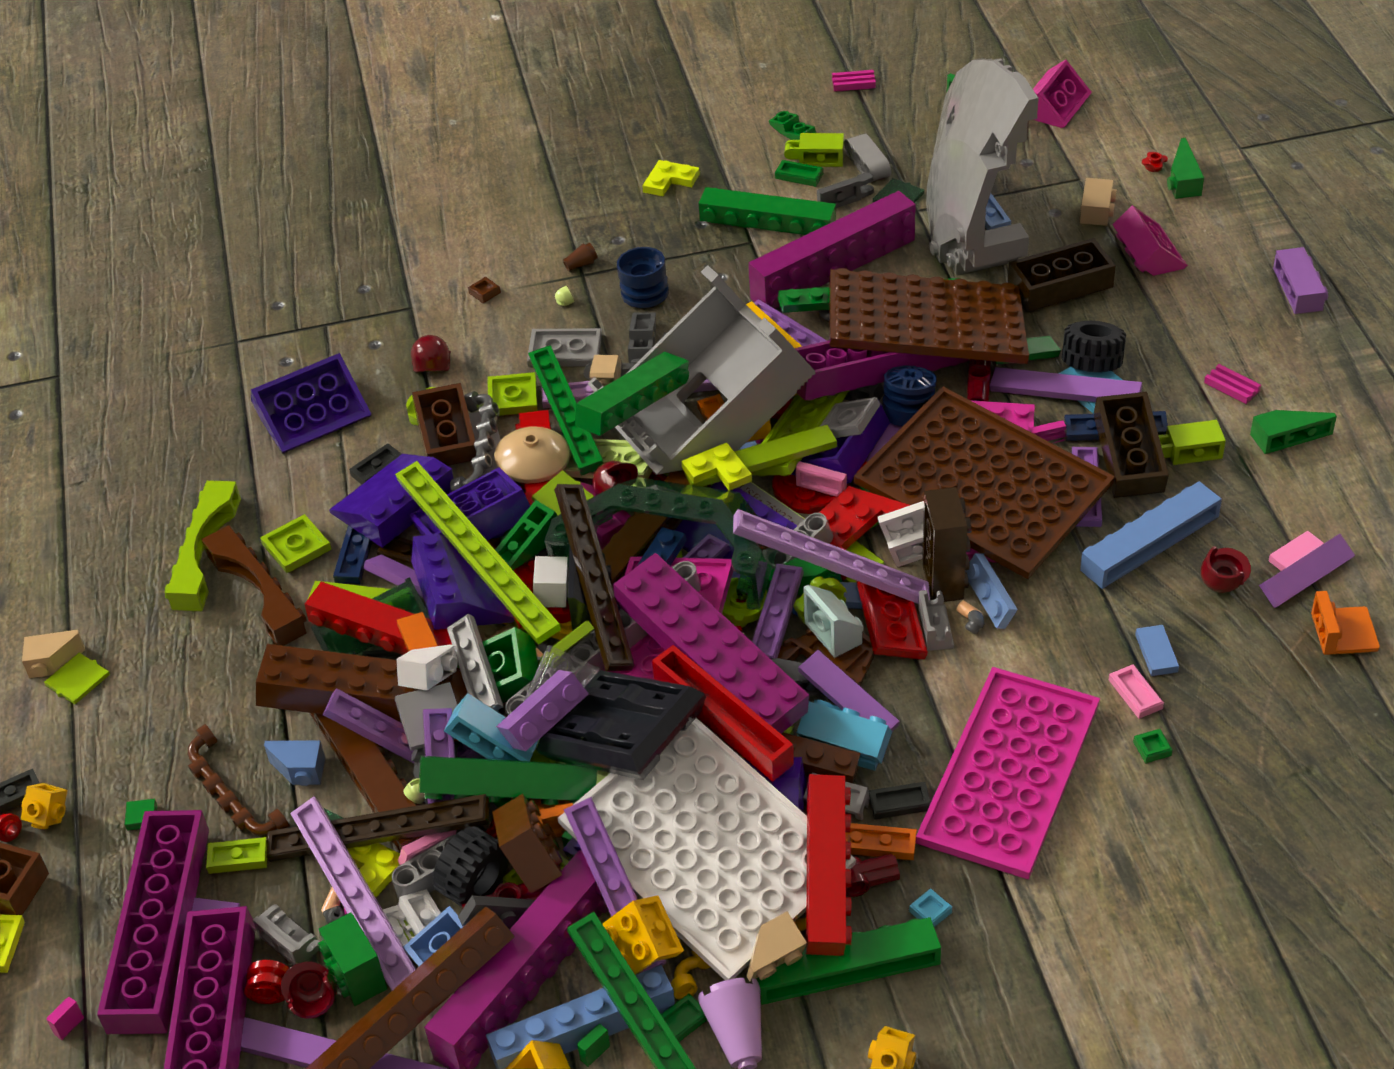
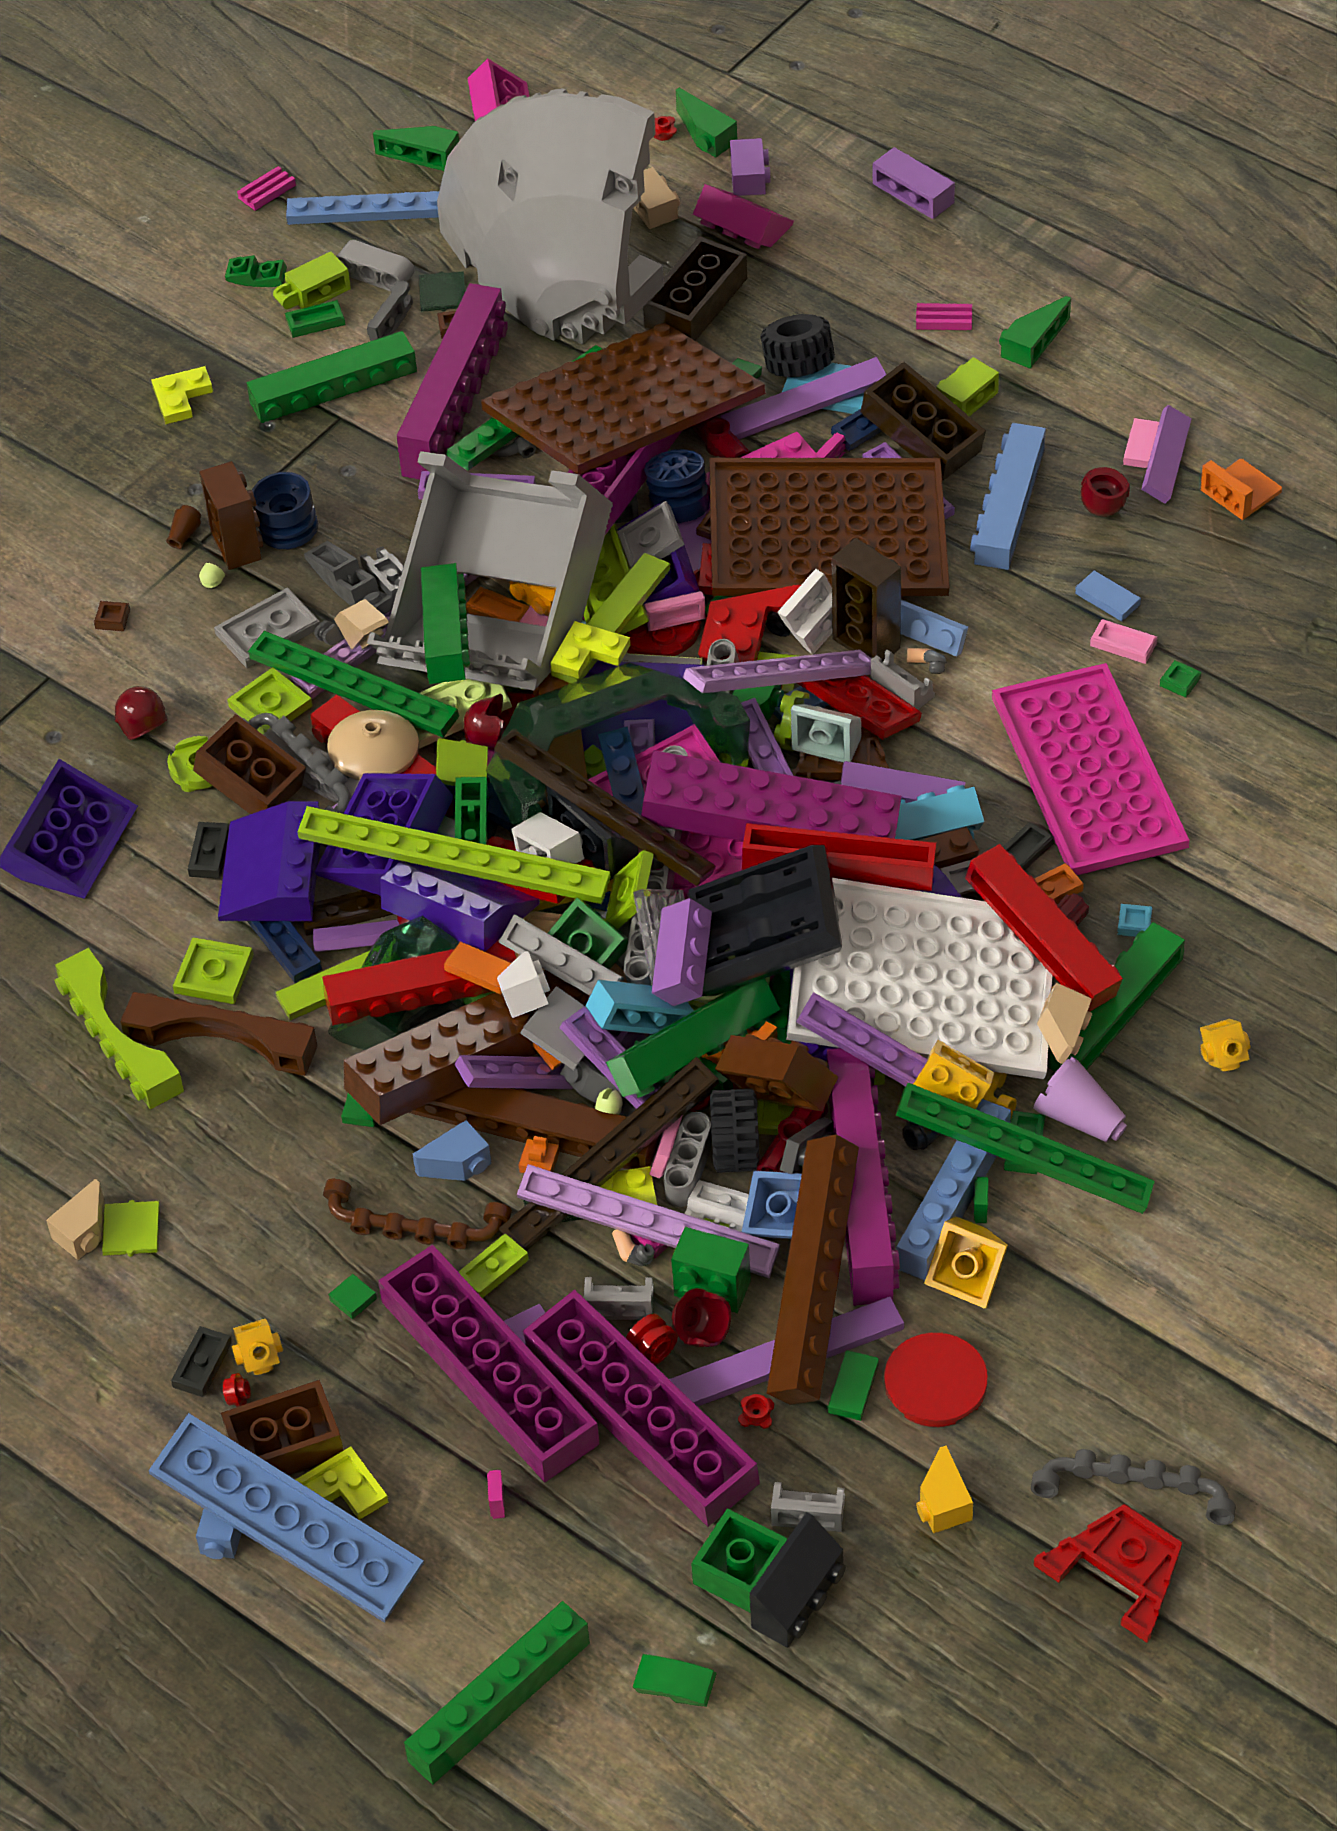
camera: 40 degrees left, 5 degrees up
none -> reddish brown brick [199,461,264,570]
none -> medium blue plate [286,191,439,225]
none -> orange tile [519,1136,560,1173]
none -> medium lavender brick [730,138,770,196]

